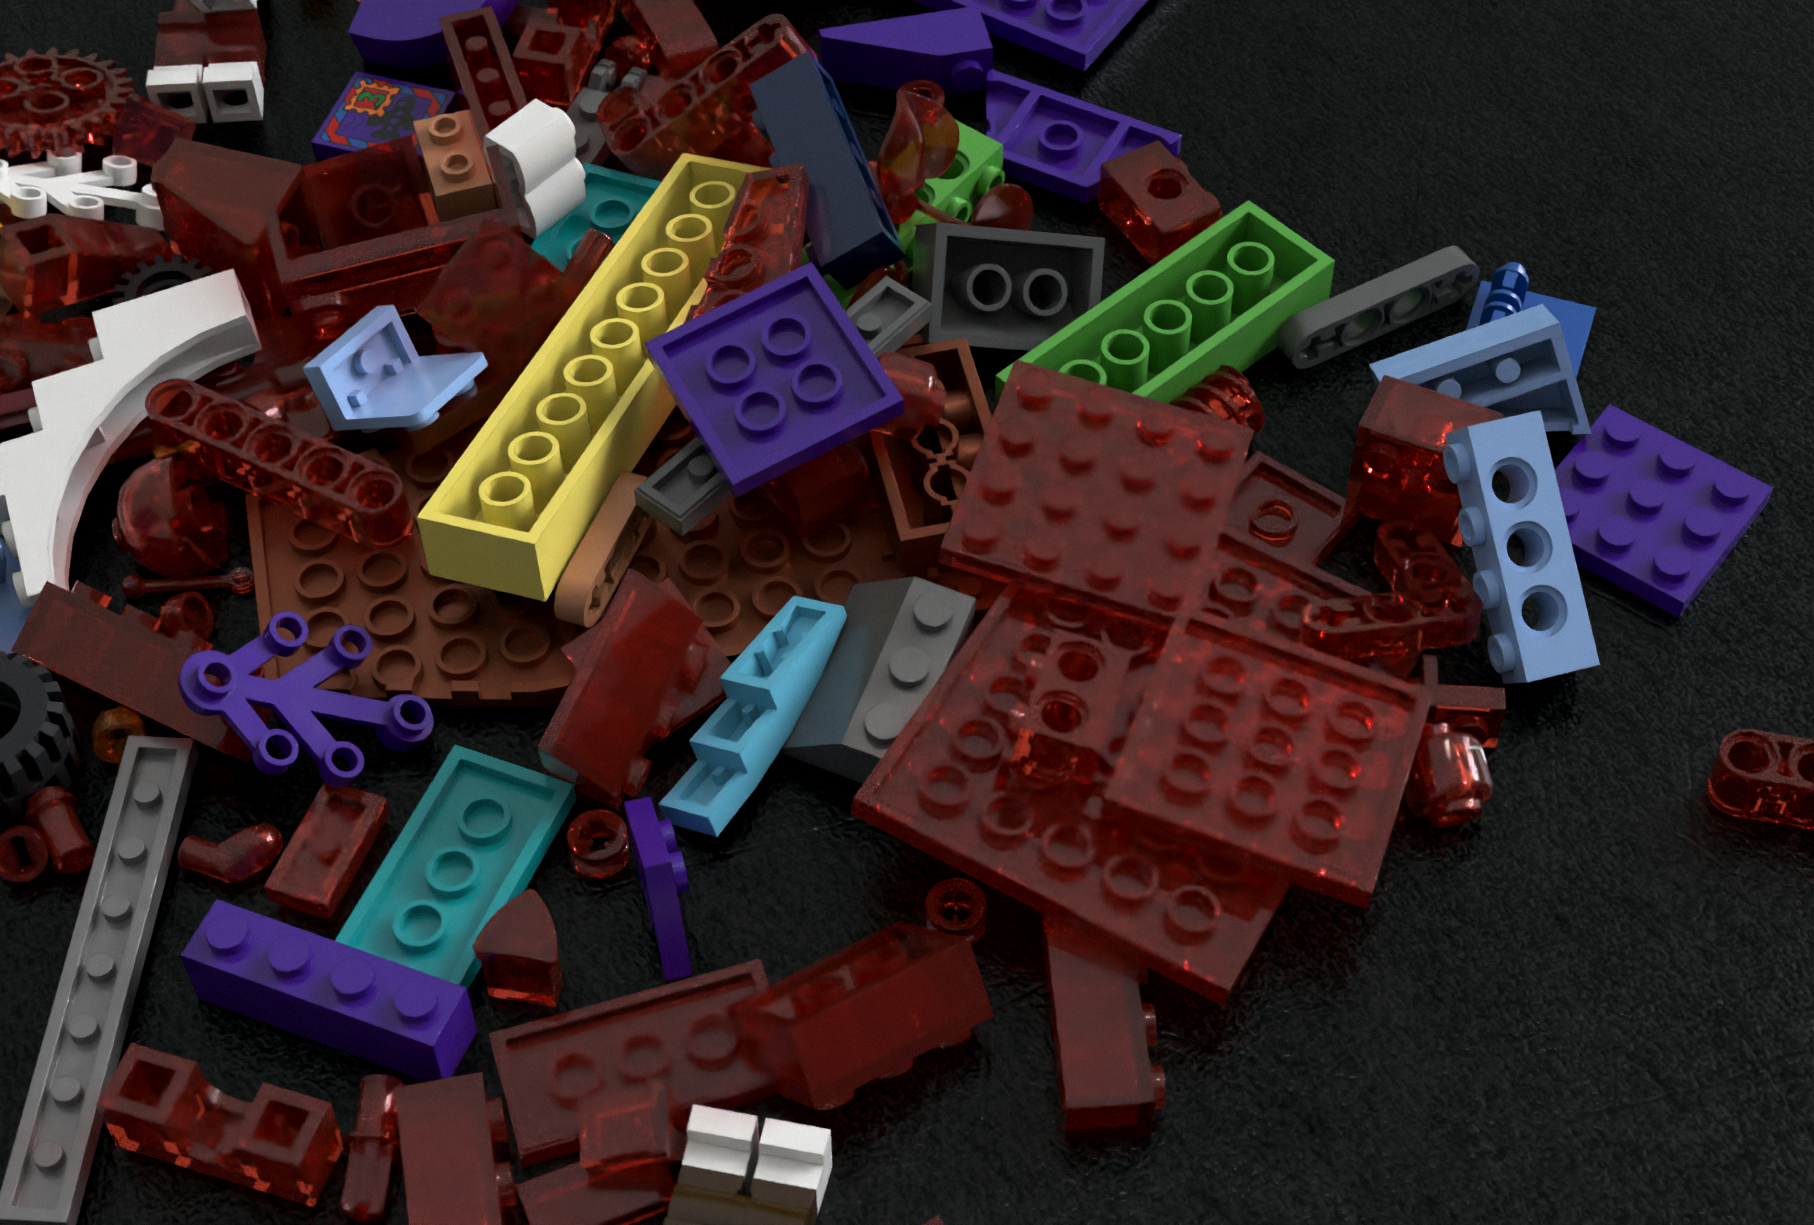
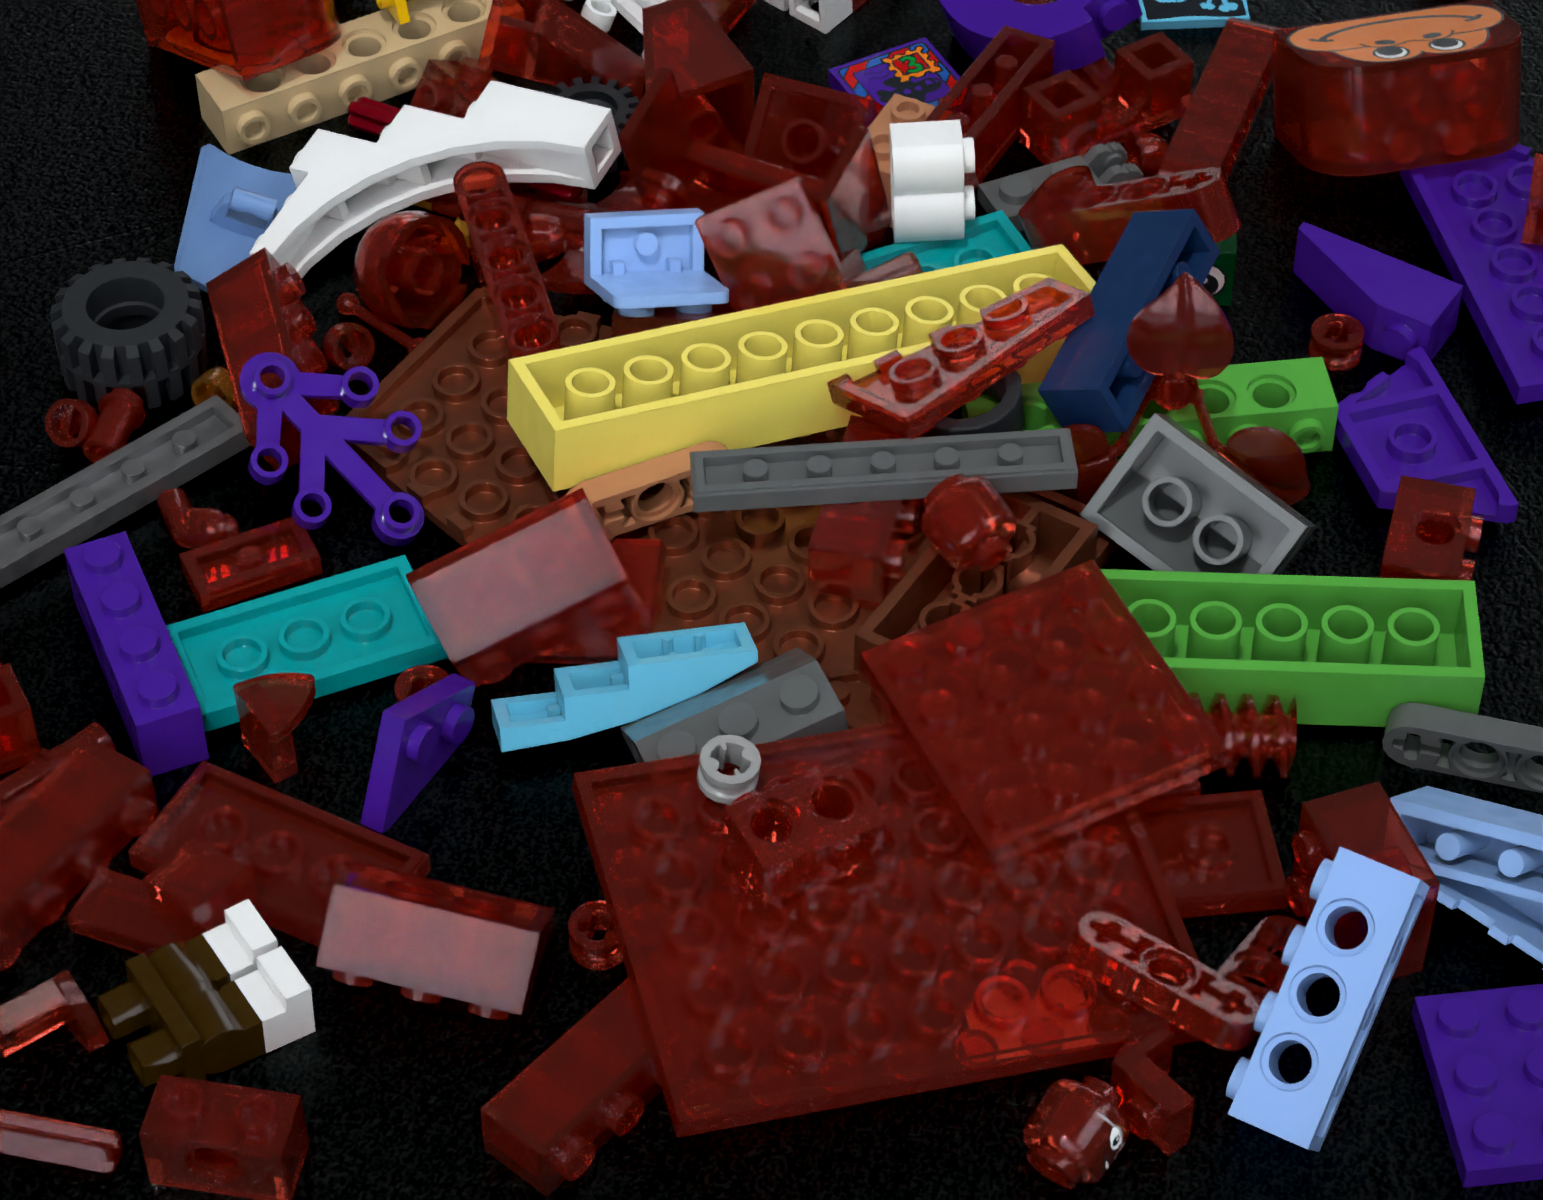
camera: 45 degrees right, 5 degrees down
dark purple plate [644,262,905,498] -> none
clear red plate [1100,604,1434,909] -> none
none -> light grey bush [697,734,761,804]

